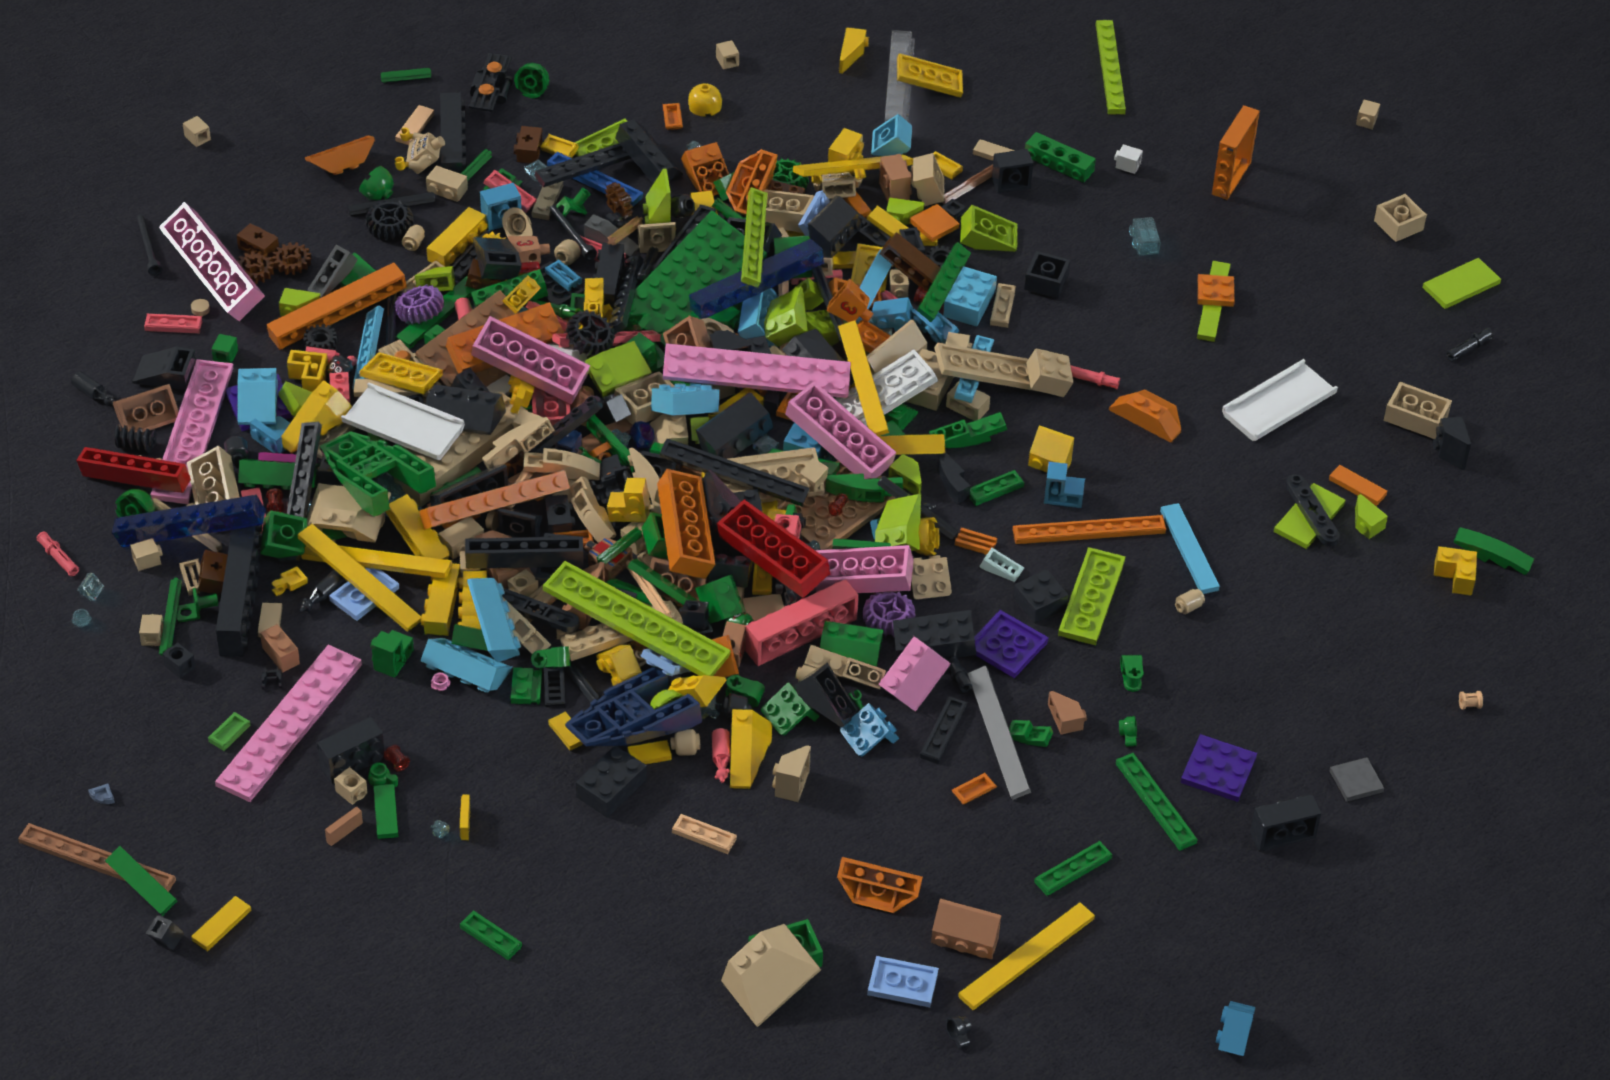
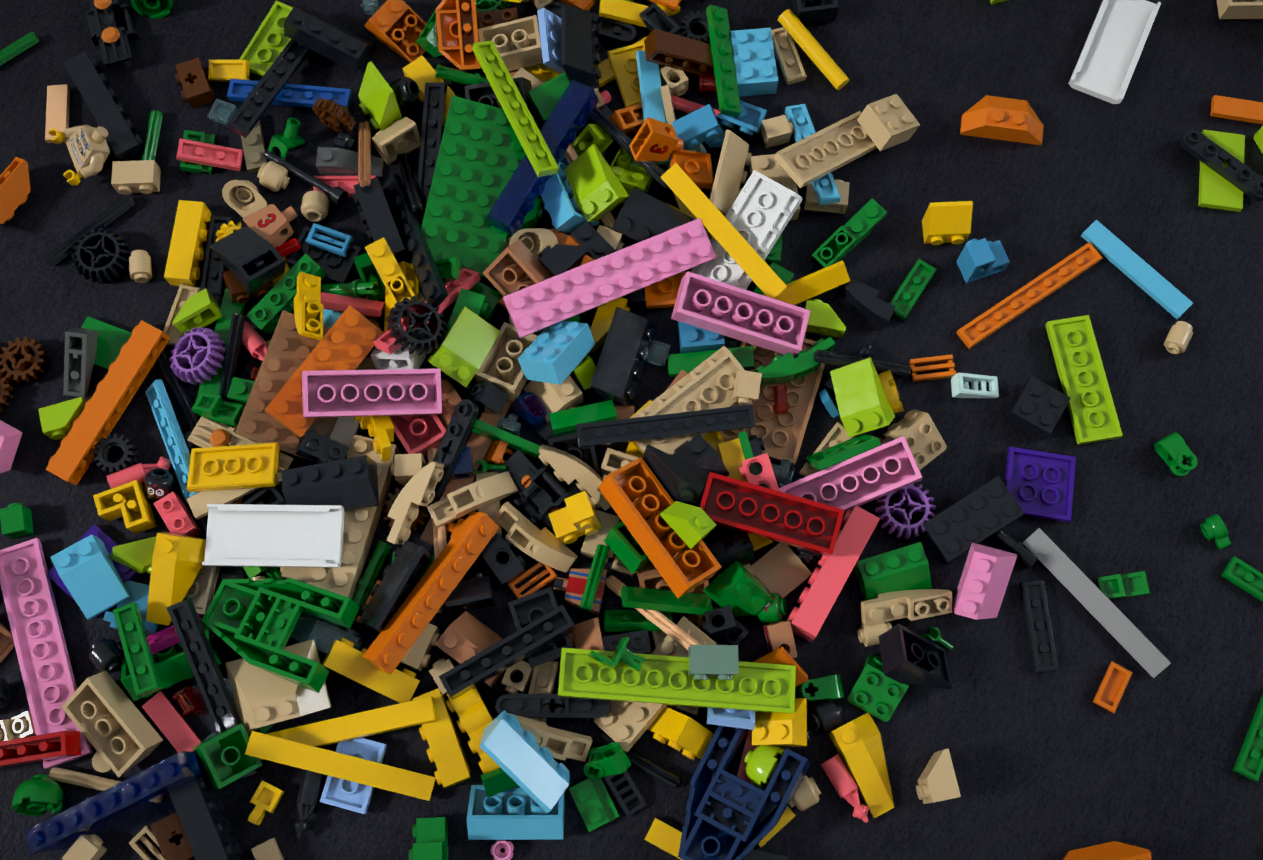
camera: 25 degrees left, 25 degrees up
green cylinder [359,166,394,201] -> none
dark azure brick [480,183,522,231] -> none
dark azure bracket [840,703,899,757] -> none
nougat slope [1048,691,1087,734] -> none
coral pin [1070,365,1120,389] -> none
none -> green tile [113,602,162,697]
none -> green slope [192,392,244,426]
none -> black axle [219,313,245,402]
none -> tan head [257,161,290,192]
none -> green bracket [587,636,645,672]
none -> lime slope [660,501,716,549]
none -> tan tile [661,85,676,126]
none -> sand green brick [688,645,739,680]
none -> yellow piece [778,9,850,90]

